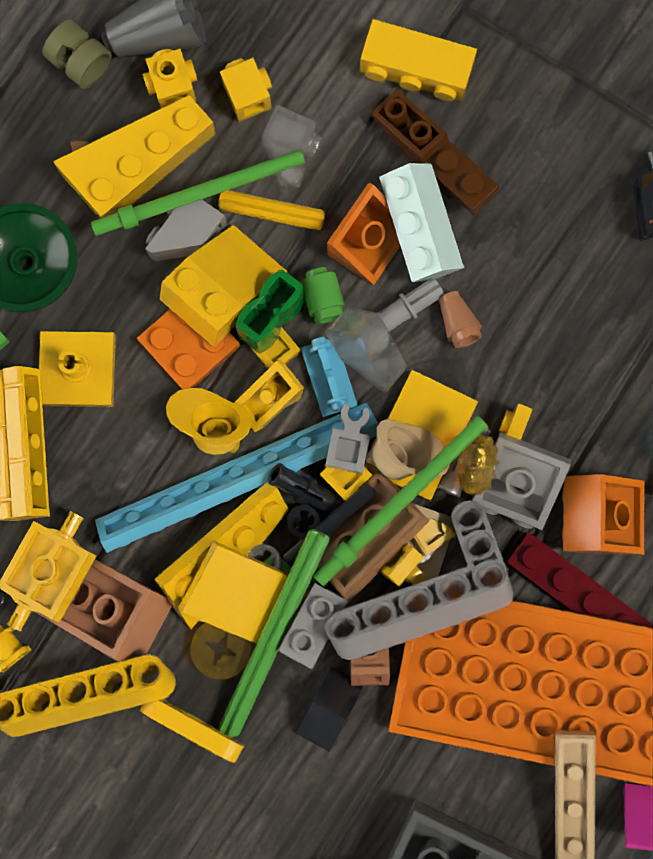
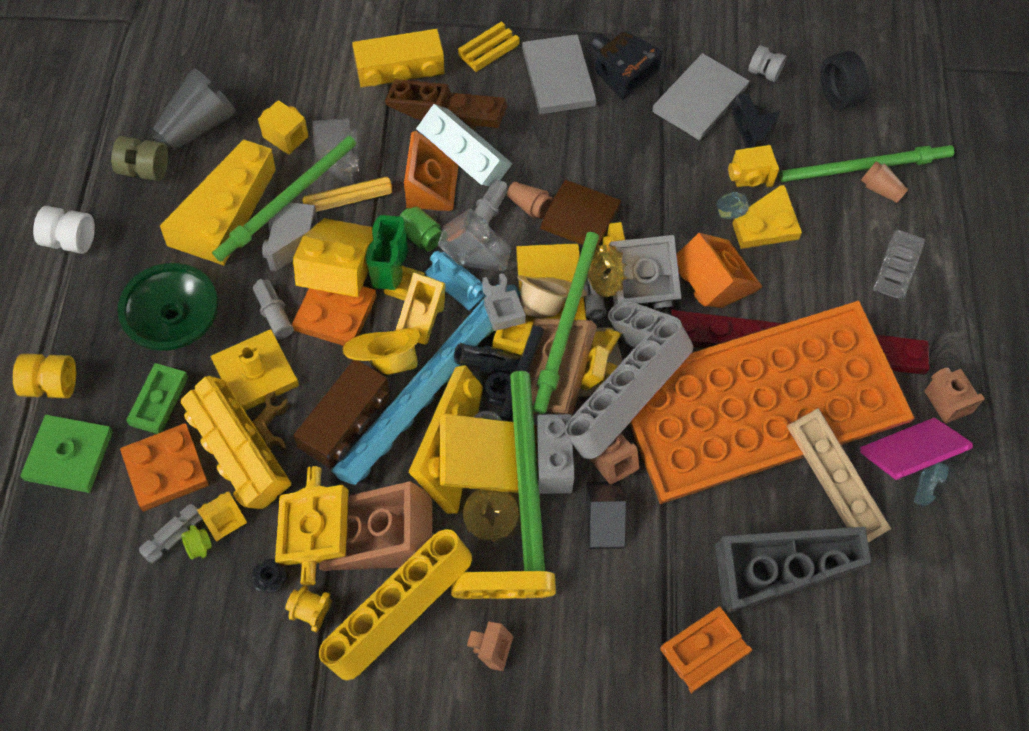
camera: 35 degrees left, 20 degrees down
yellow brick [143,49,197,109] -> none
none -> pearl gold arm [252,391,288,454]
none -> light grey axle [253,279,294,339]
none -> reddish brown brick [293,360,390,469]
none -> yellow tile [458,21,520,72]
none -> nougat tile [467,621,513,671]
none -> light grey tile [522,34,596,114]
none -> reddish brown slope [540,180,621,250]

